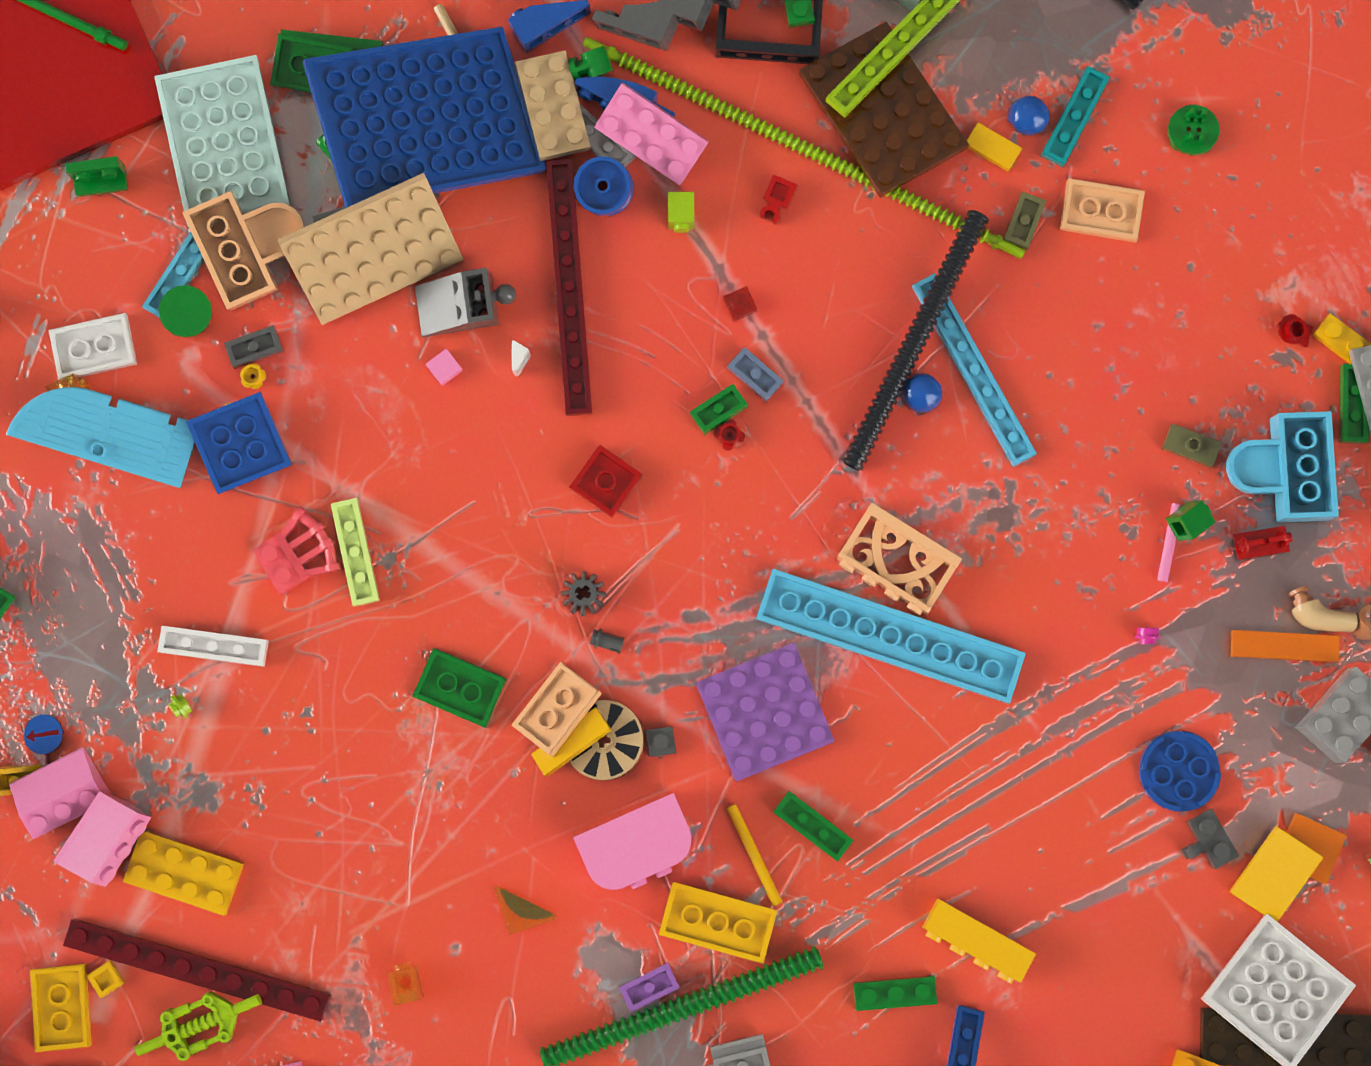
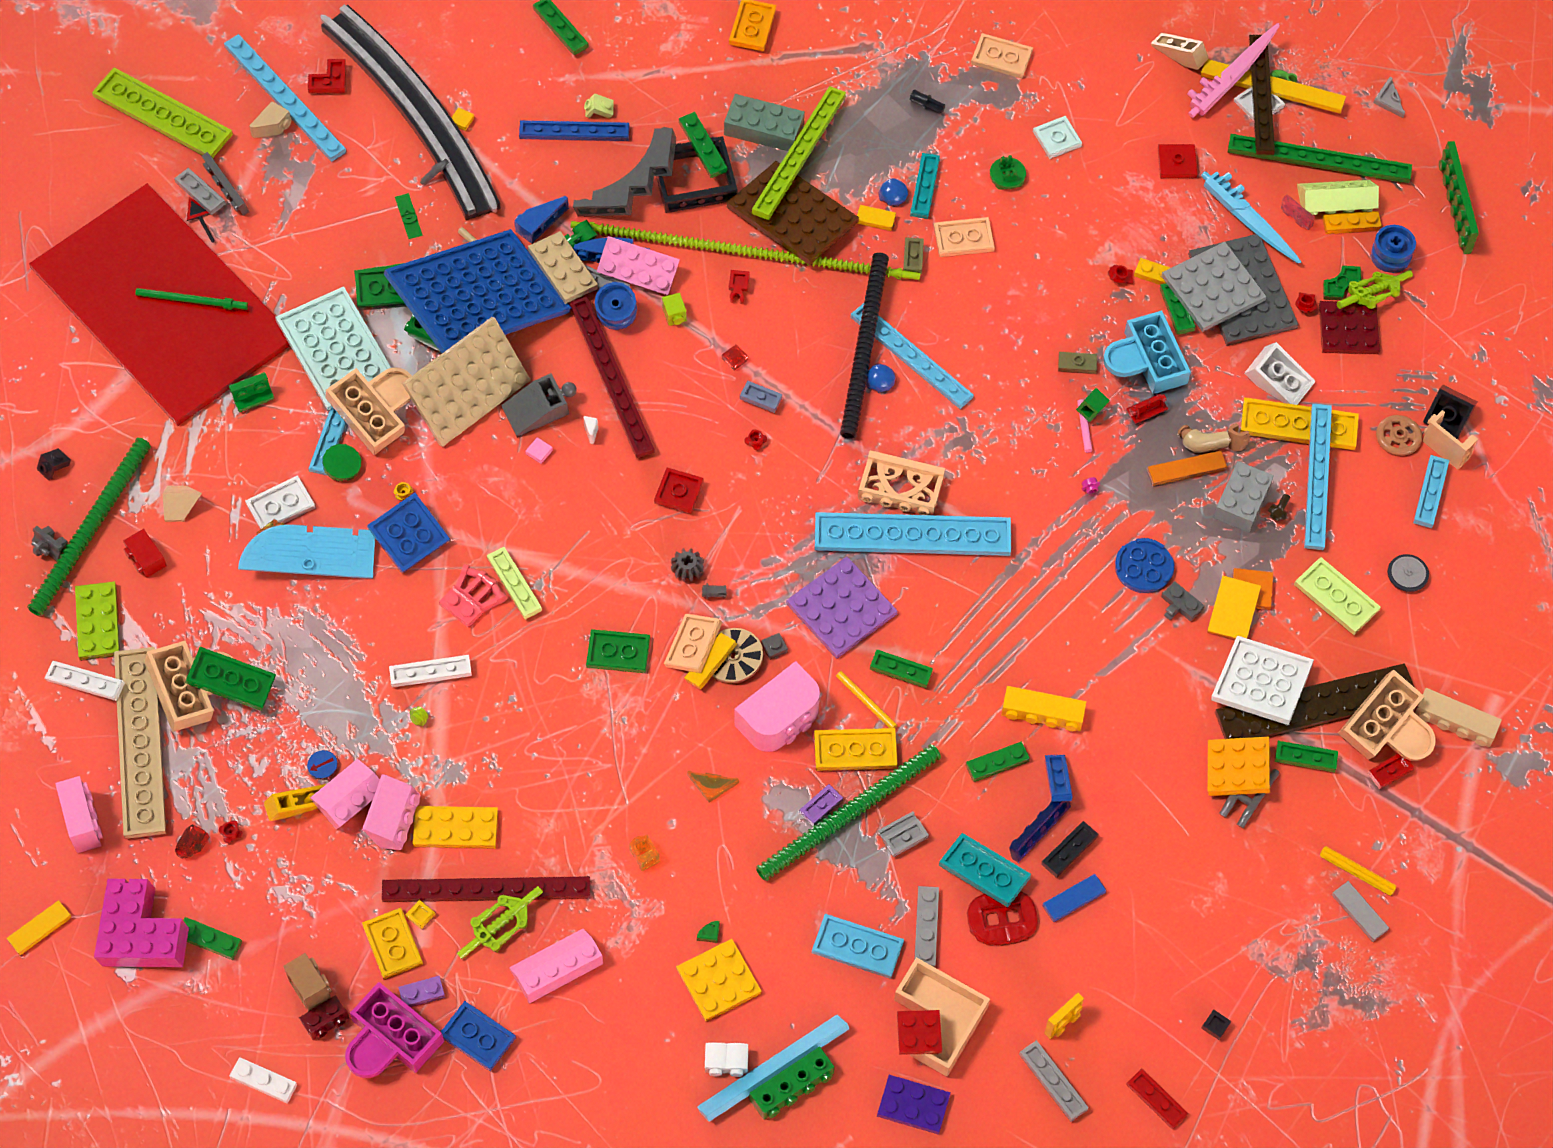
camera: 20 degrees left, 20 degrees down
dark grey plate [224,325,284,369] -> none
green plate [690,384,748,436] -> none
none -> light aqua tile [1033,116,1082,159]

